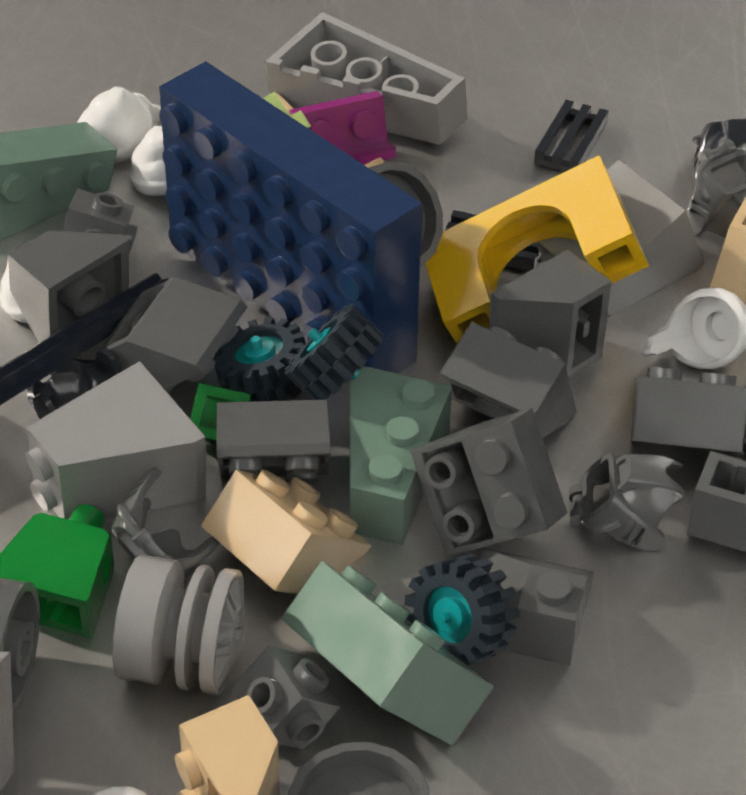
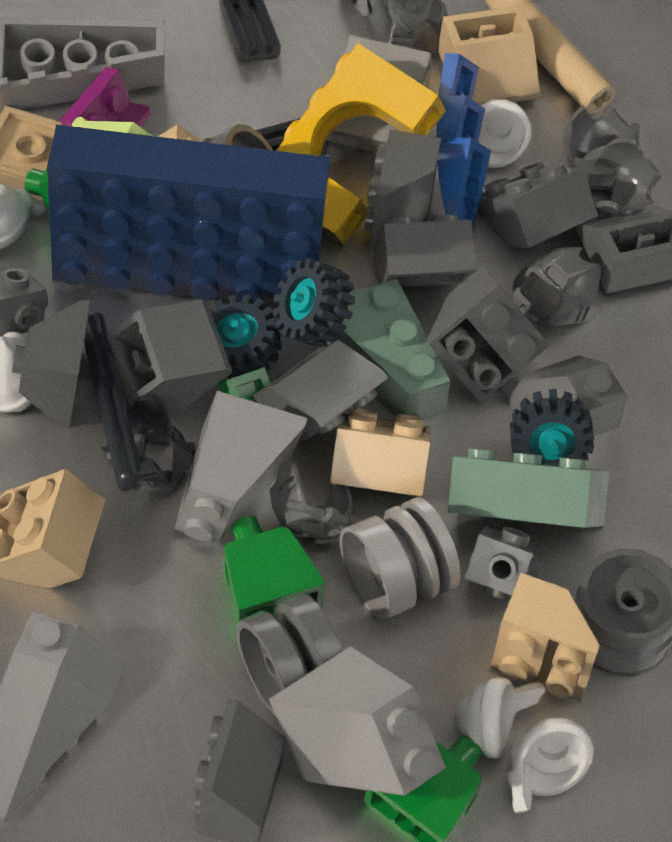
camera: 45 degrees left, 10 degrees up
none -> blue slope [436,53,491,233]

